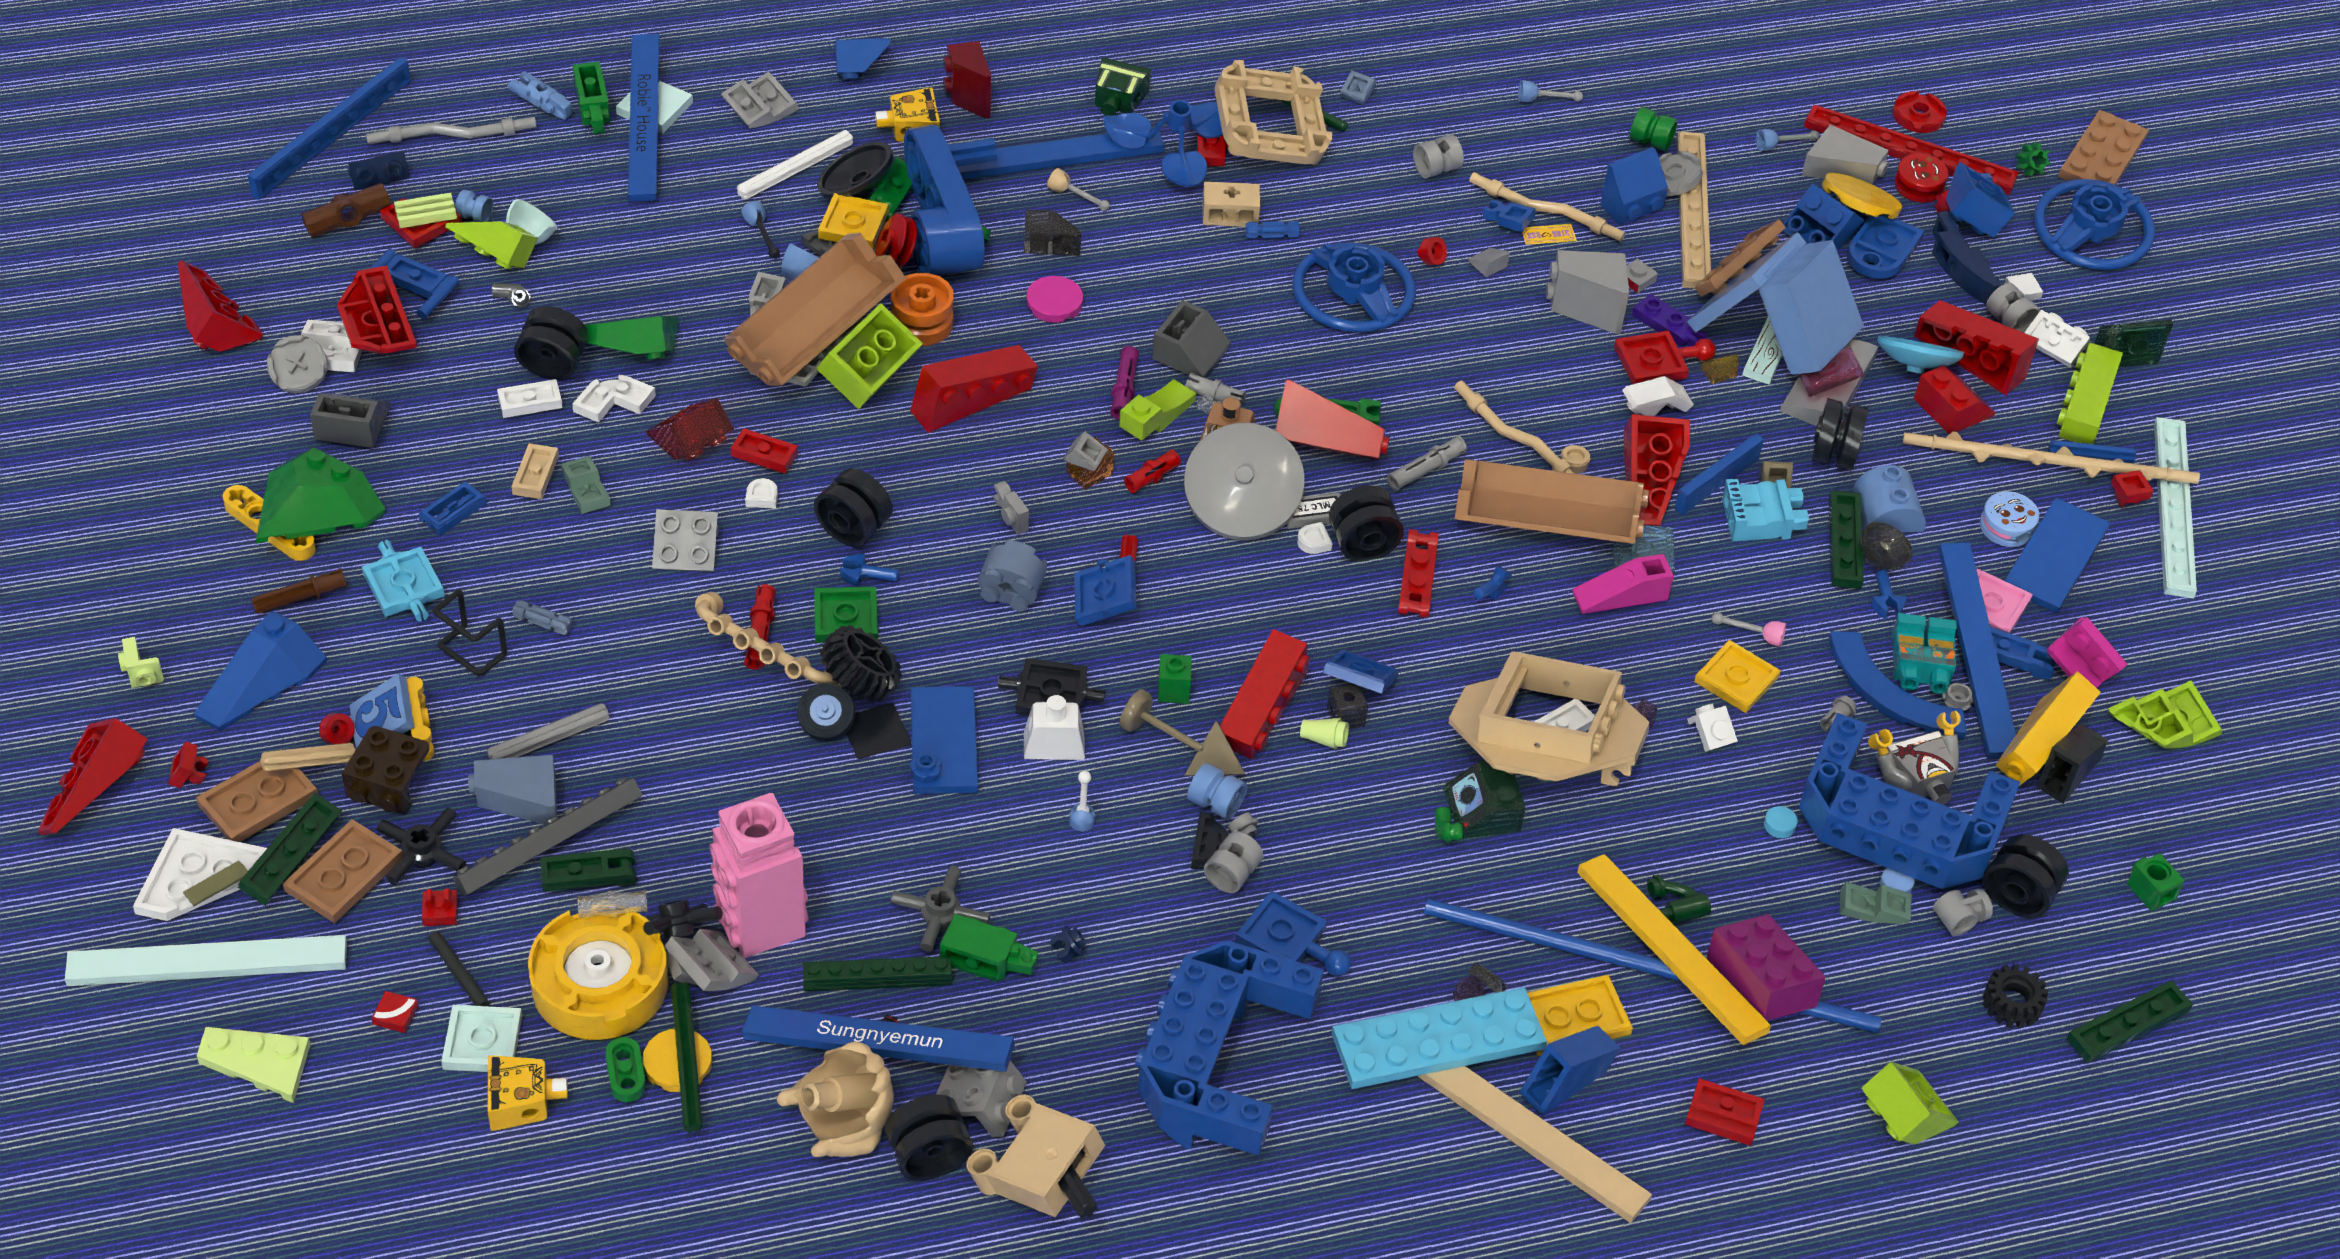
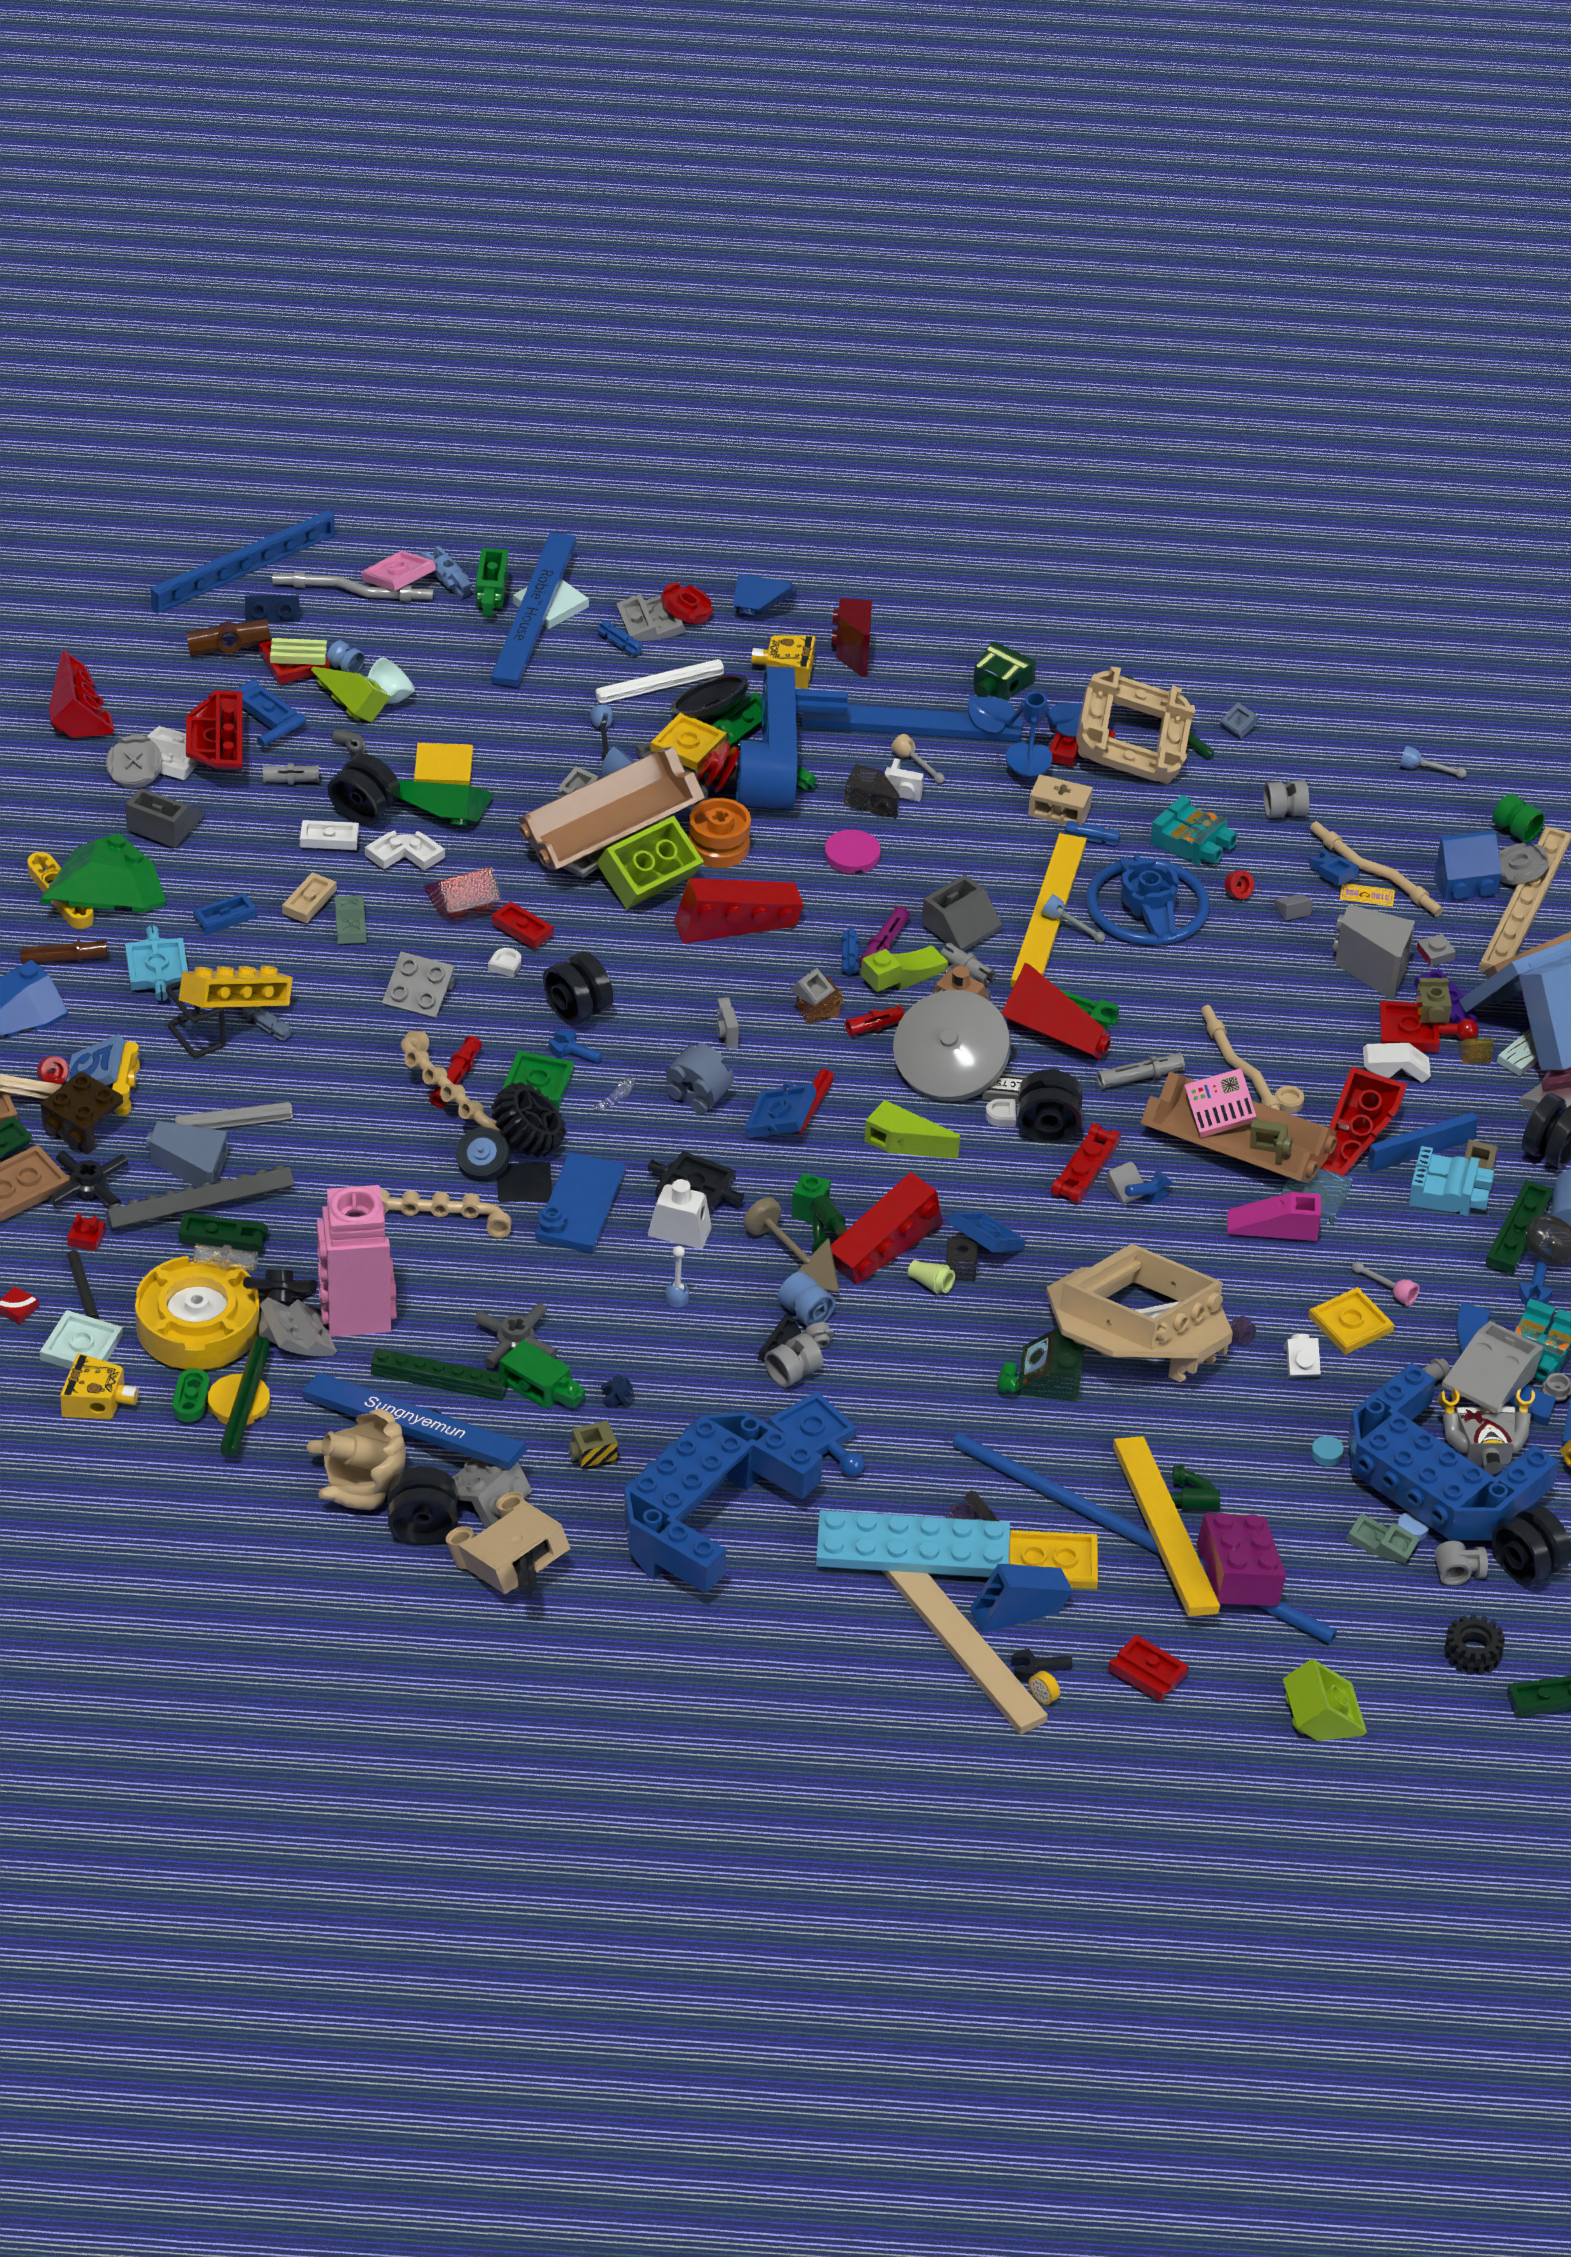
camera: 20 degrees right, 5 degrees down
none -> yellow brick [179,965,293,1008]
none -> light grey pin [263,763,319,785]
none -> bright pink plate [361,551,436,591]
none -> tan bar [380,1189,512,1238]
none -> yellow tile [414,743,473,785]
none -> olive brick [568,1420,618,1468]
none -> clear helmet [593,1076,636,1111]
none -> blue axle [597,621,643,656]
none -> red tile [661,582,713,624]
none -> dark green plant [810,1195,847,1254]
none -> blue axle [841,928,859,976]
none -> lime slope [864,1100,960,1159]
none -> white bracket [884,758,924,802]
none -> yellow tile [1010,833,1087,987]
none -> black bar [1011,1649,1073,1682]
none -> yellow tile [1029,1671,1060,1705]
none -> hinge [1041,894,1105,943]
none -> light grey slope [1106,1161,1145,1204]
none -> teal hips [1151,795,1237,866]
none -> bright pink tile [1185,1068,1257,1138]
none -> olive bracket [1250,1119,1292,1165]
none -> olive brick [1416,978,1452,1023]
none -> light grey slope [1441,1321,1544,1412]

